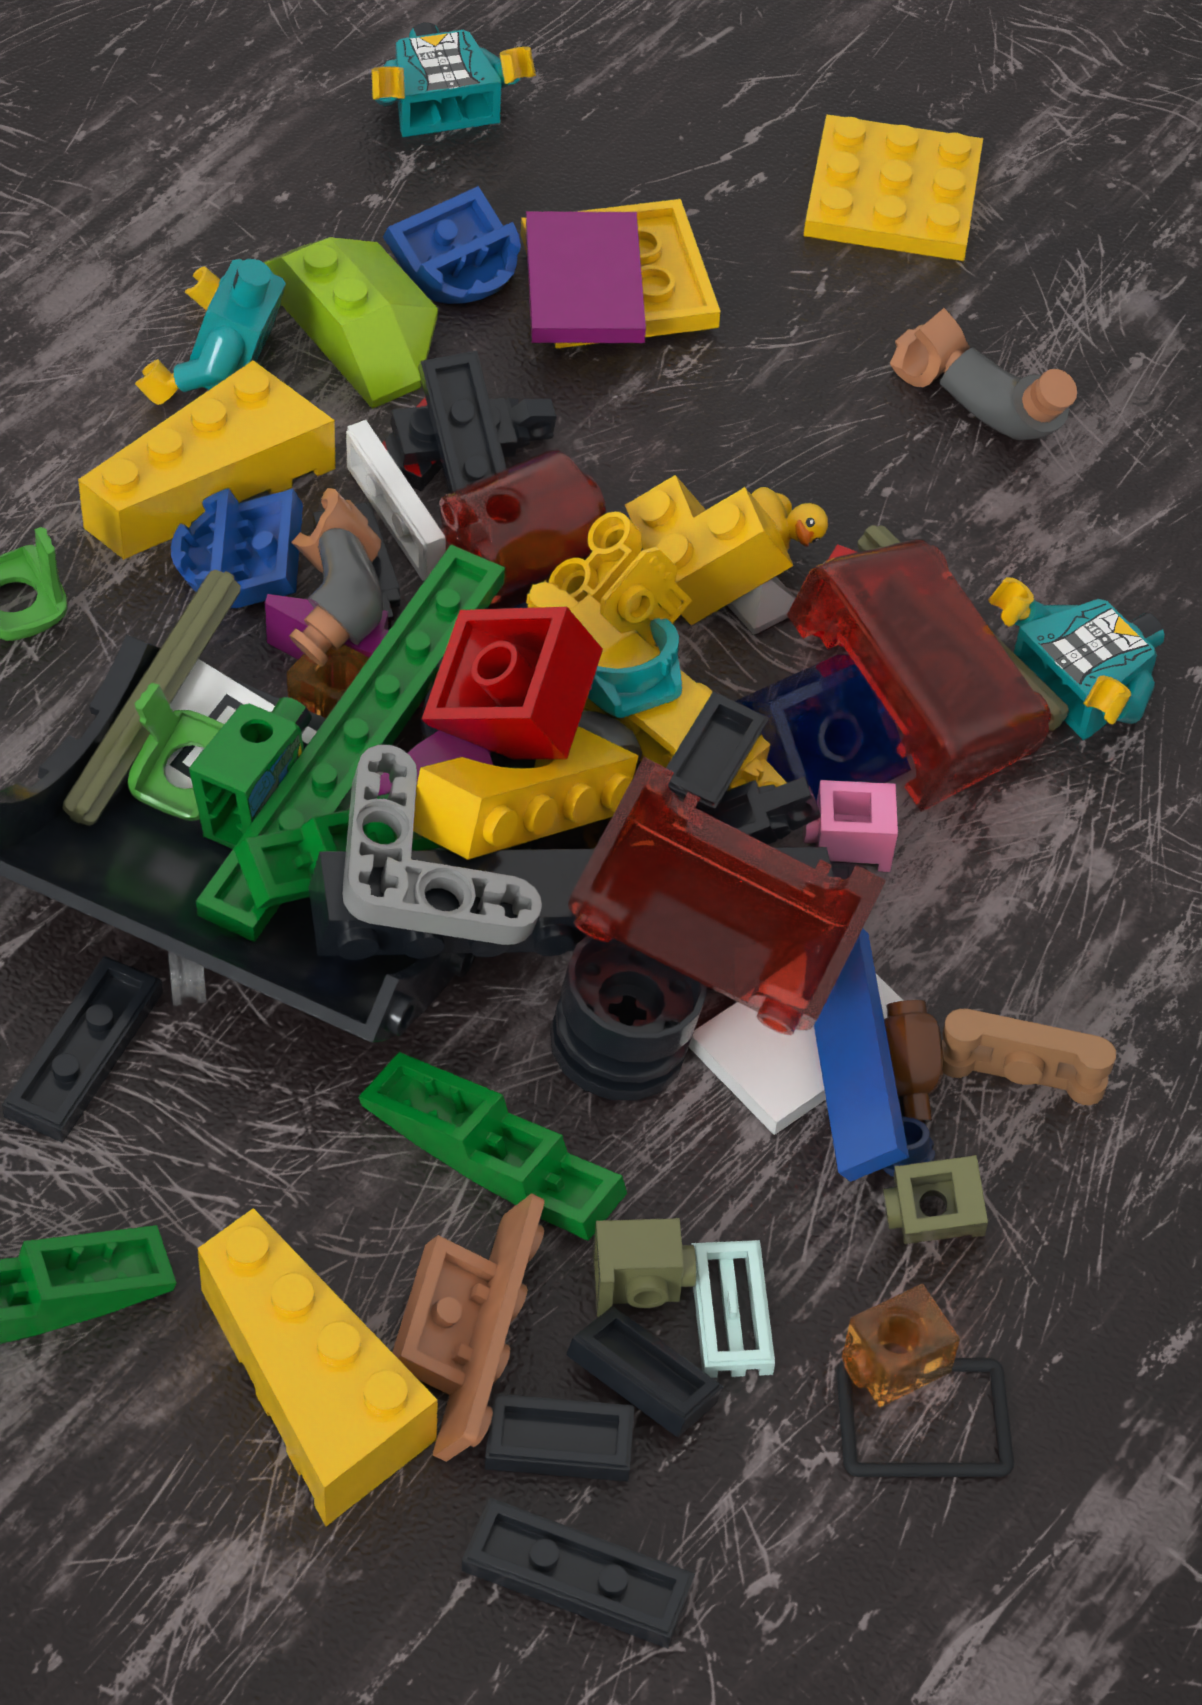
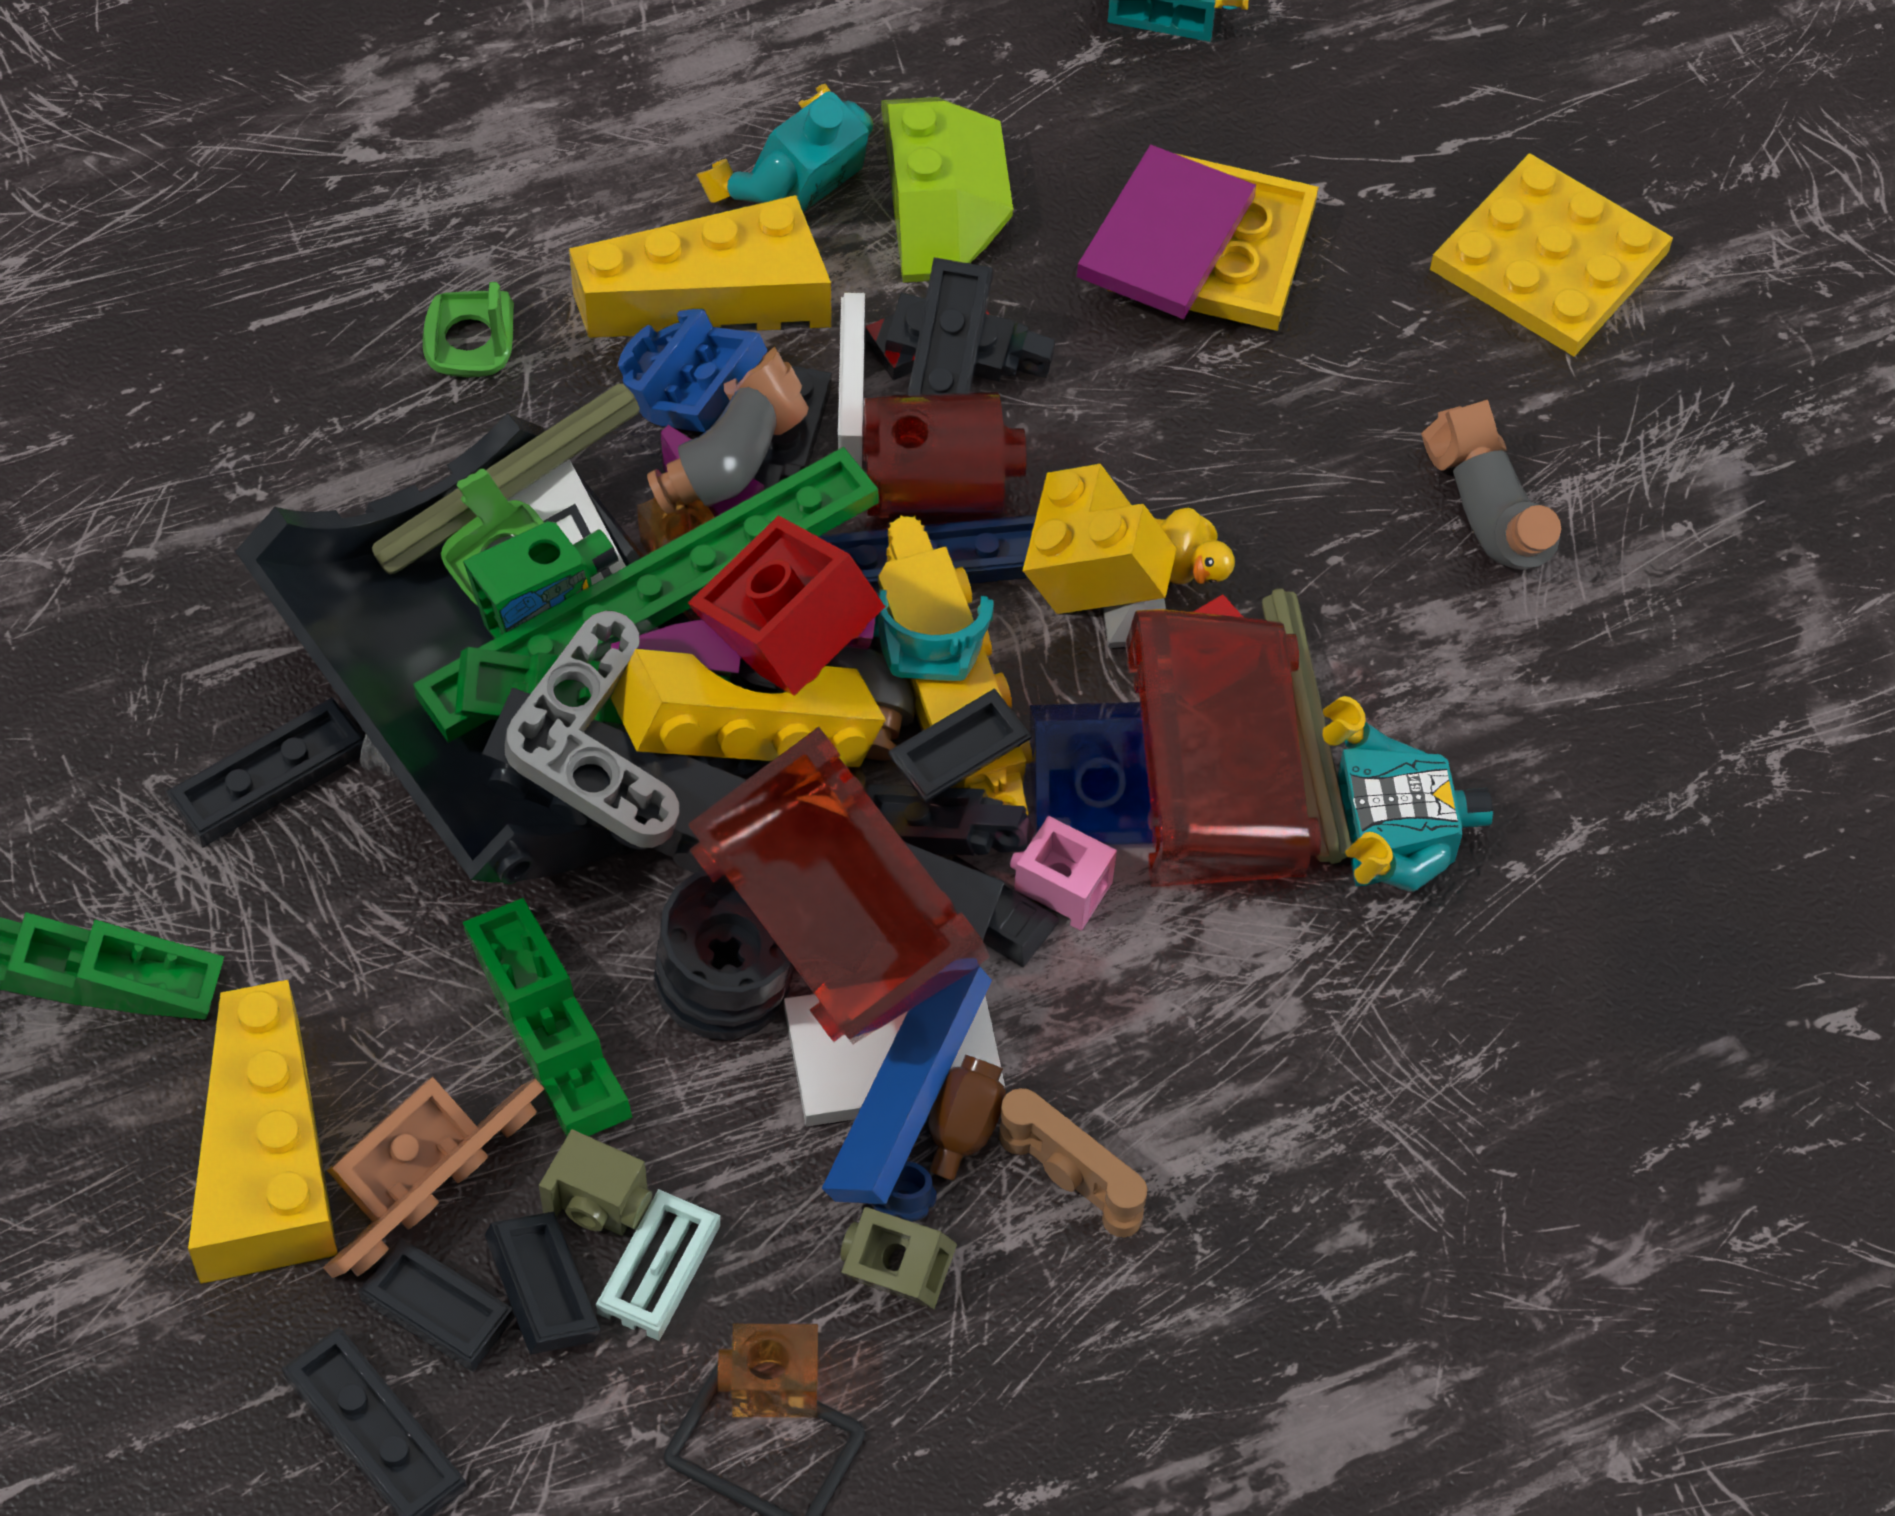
camera: 30 degrees right, 5 degrees up
blue slope [383,186,521,304] -> none
yellow piece [549,512,693,646] -> none

